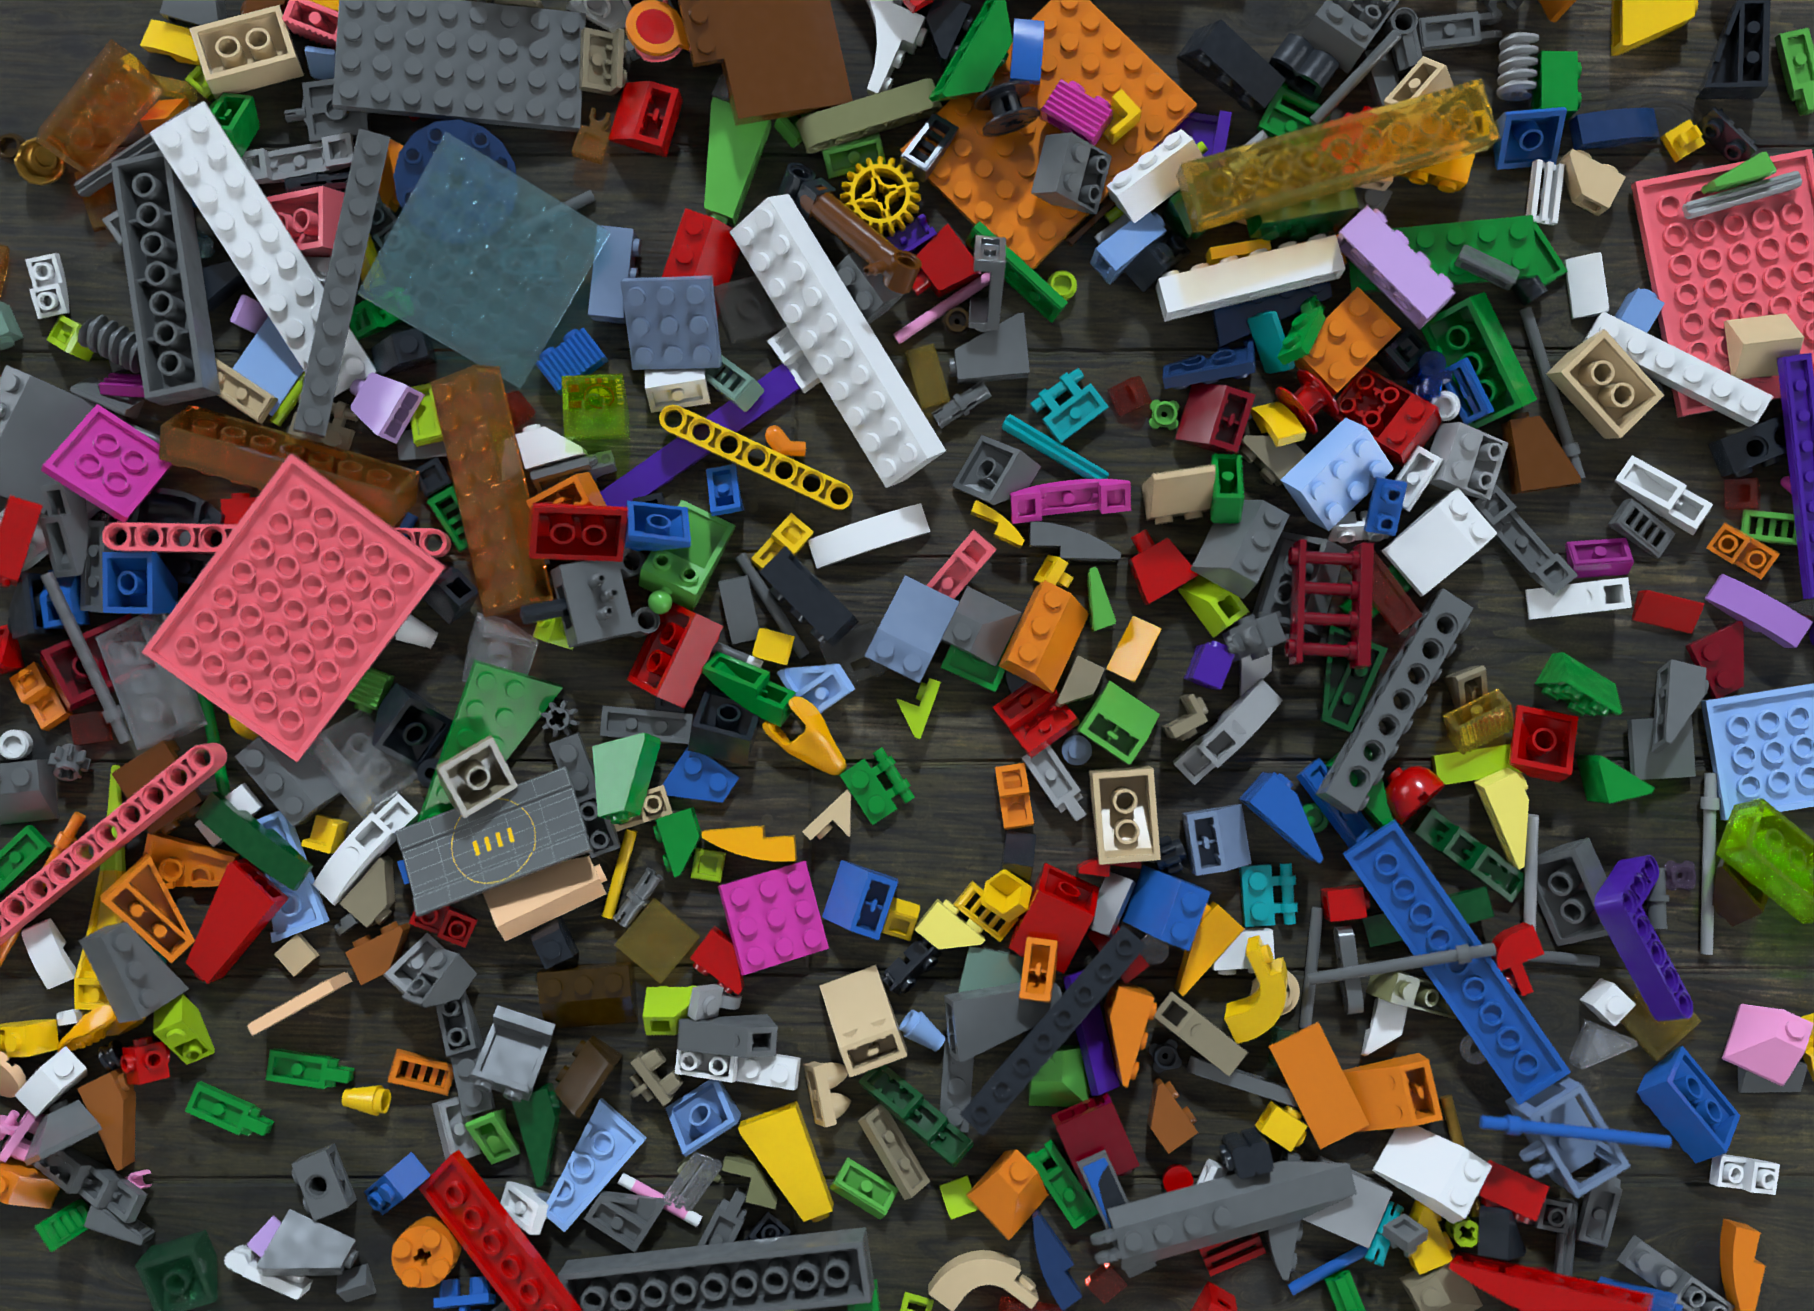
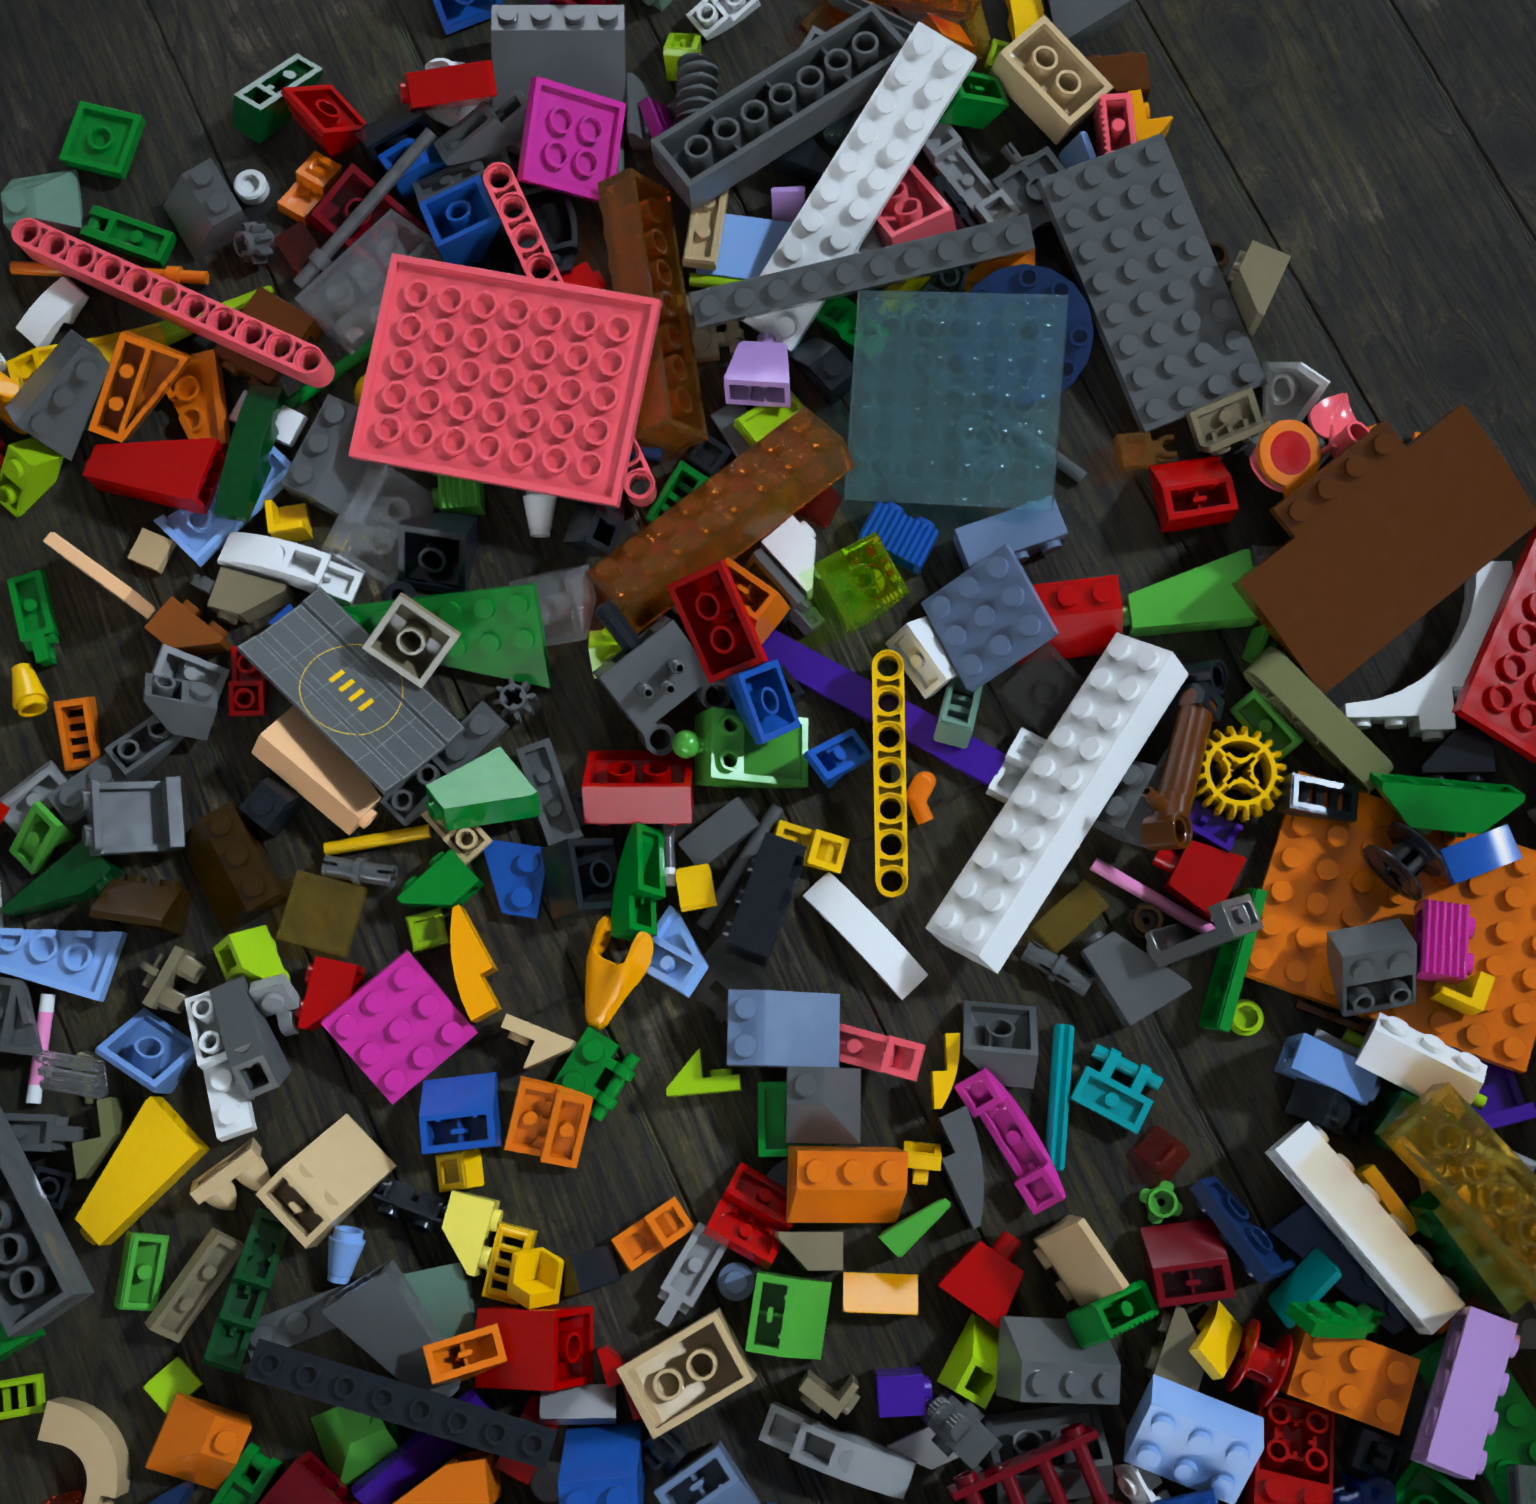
camera: 70 degrees right, 10 degrees down
none -> orange slope [504,1076,593,1169]

